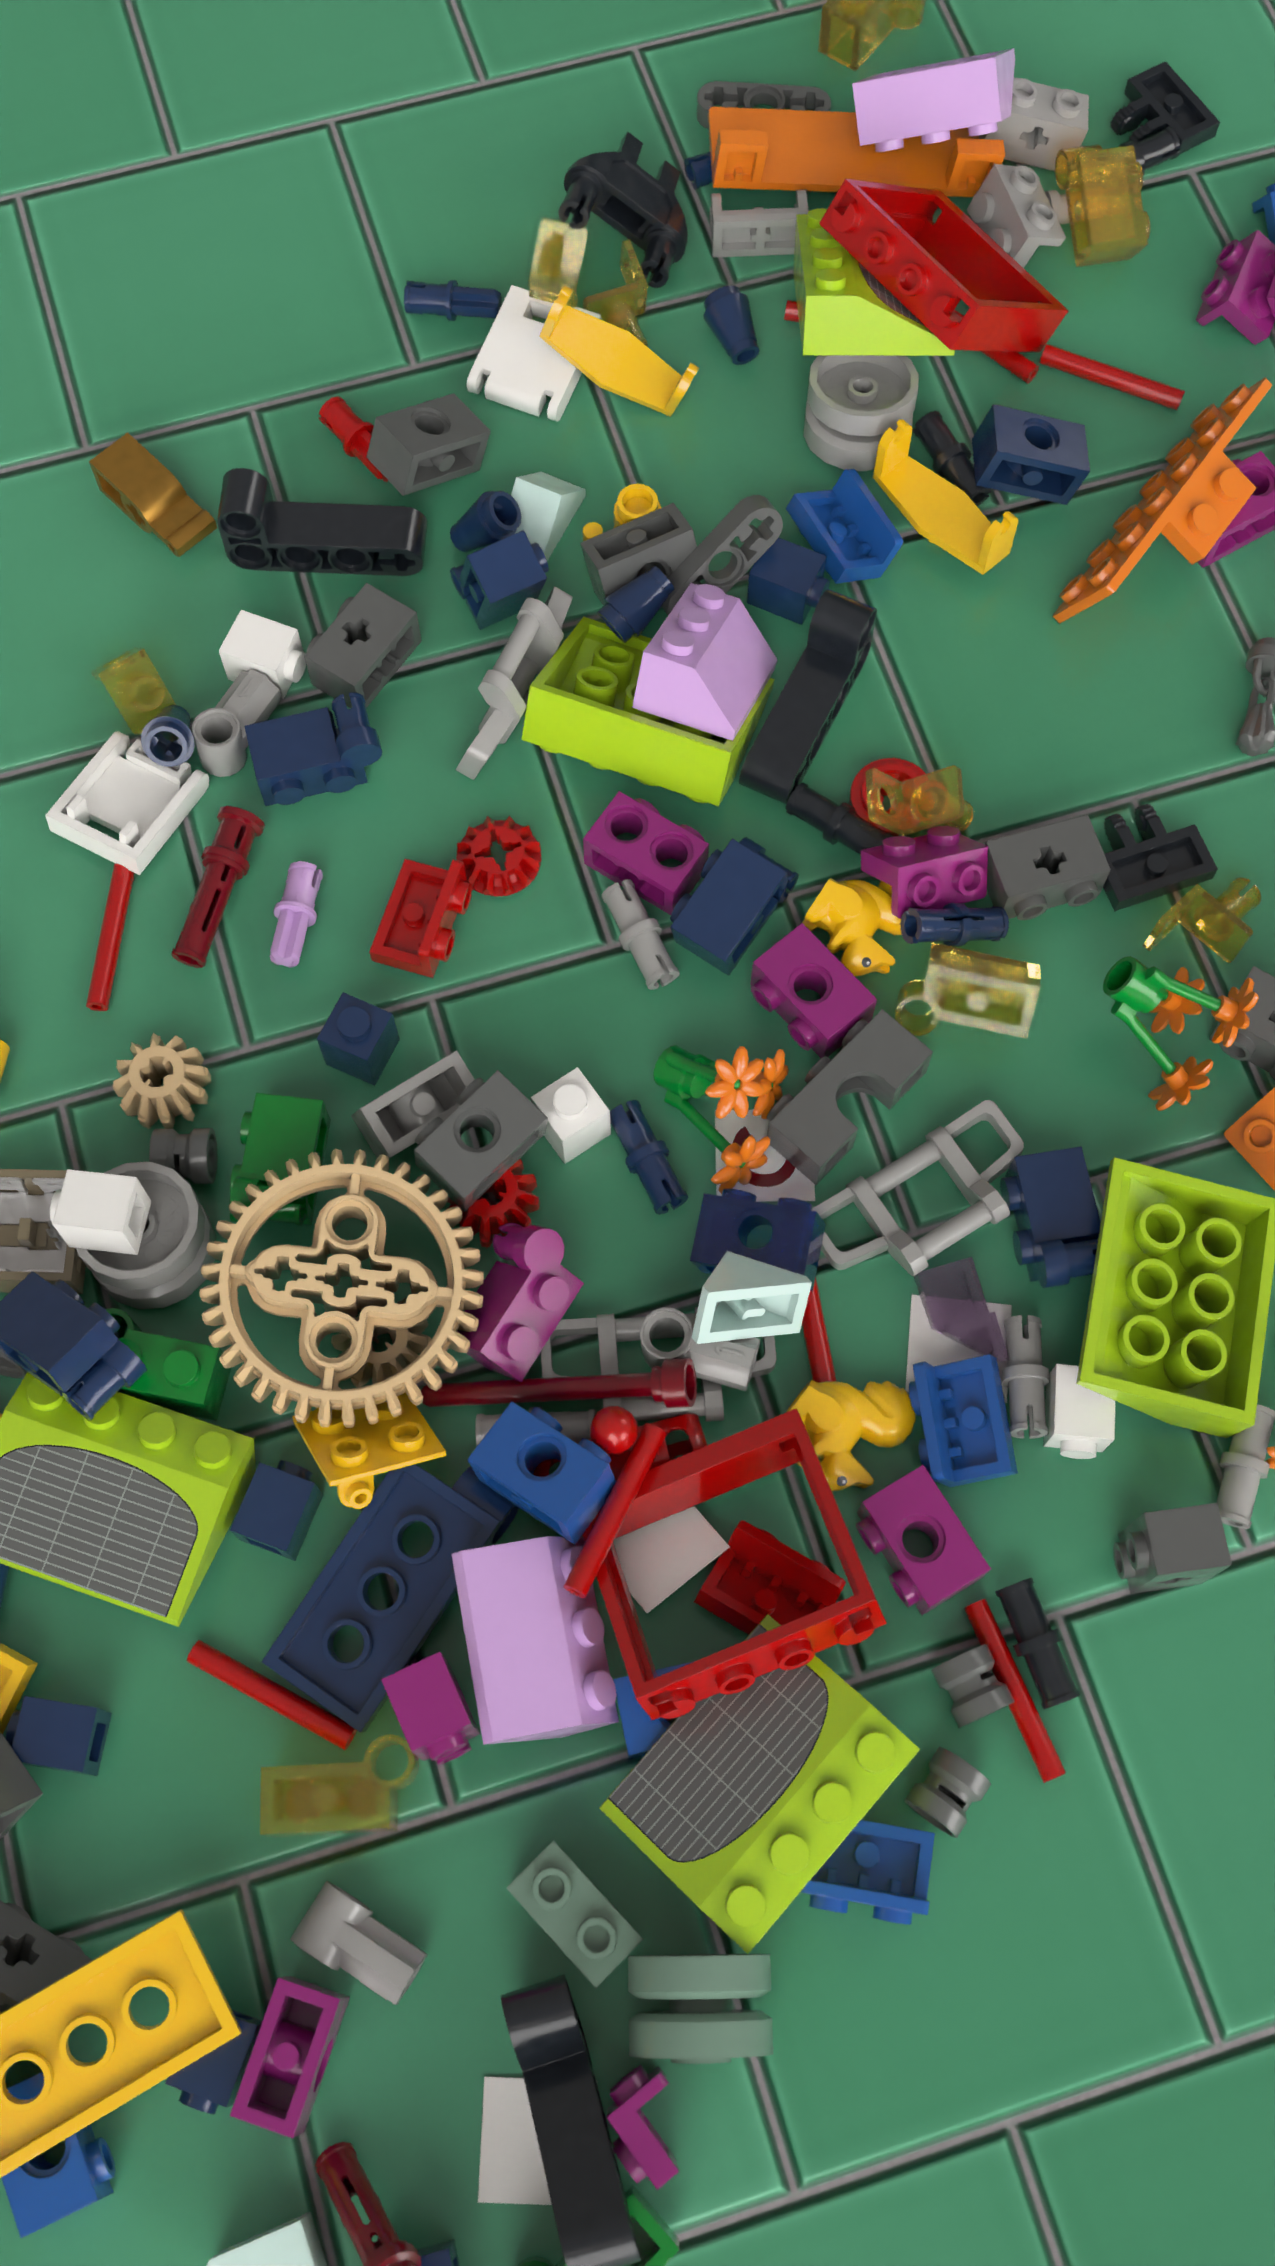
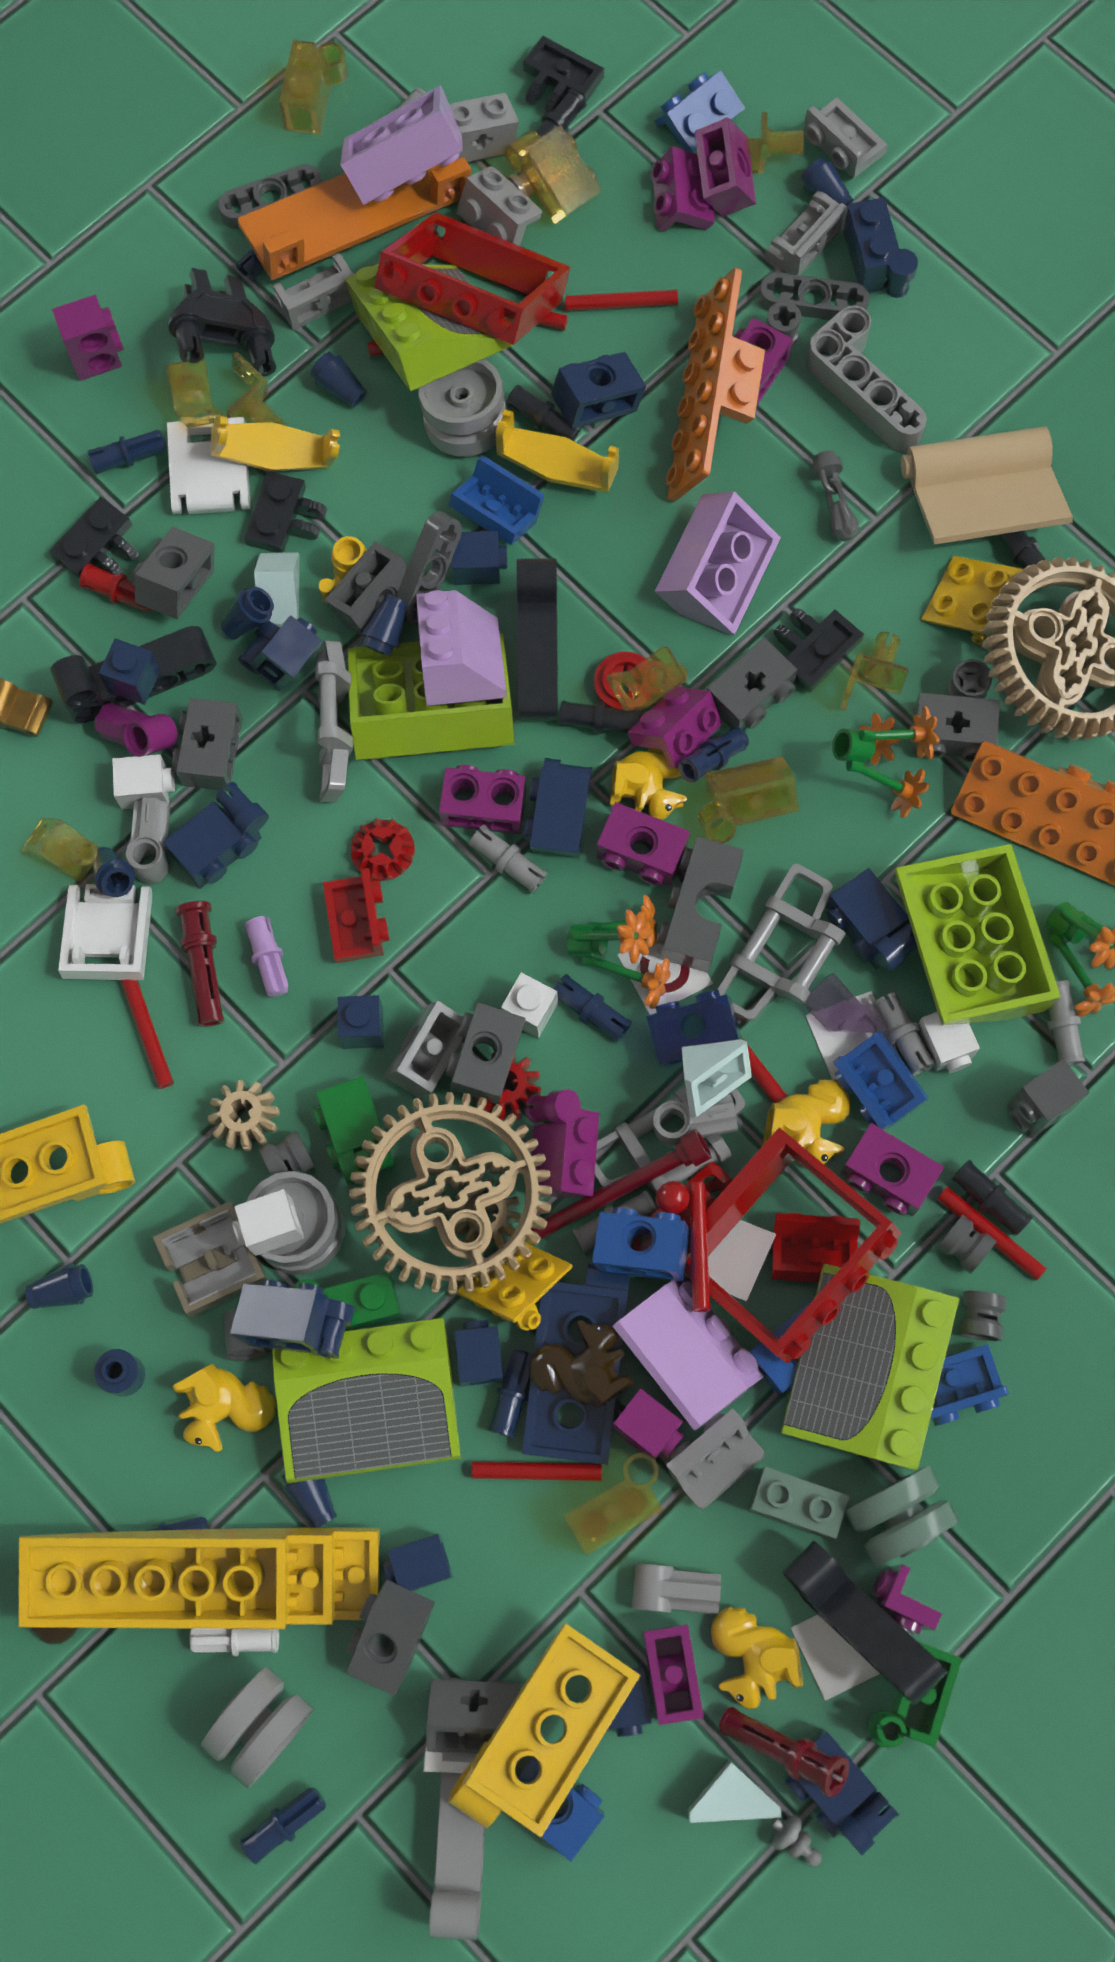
camera: 25 degrees left, 5 degrees up
none -> black hinge [49,497,139,579]
none -> magenta brick [52,294,124,381]
none -> magenta piece [95,703,177,757]
none -> dark blue brick [99,638,161,705]
none -> black hinge [244,471,327,553]
none -> dark blue axle [488,1350,533,1438]
none -> dark brown animal [529,1320,634,1409]
none -> lavender slope [655,491,781,635]
none -> light grey bracket [666,1409,765,1510]
none -> yellow animal [710,1606,804,1709]

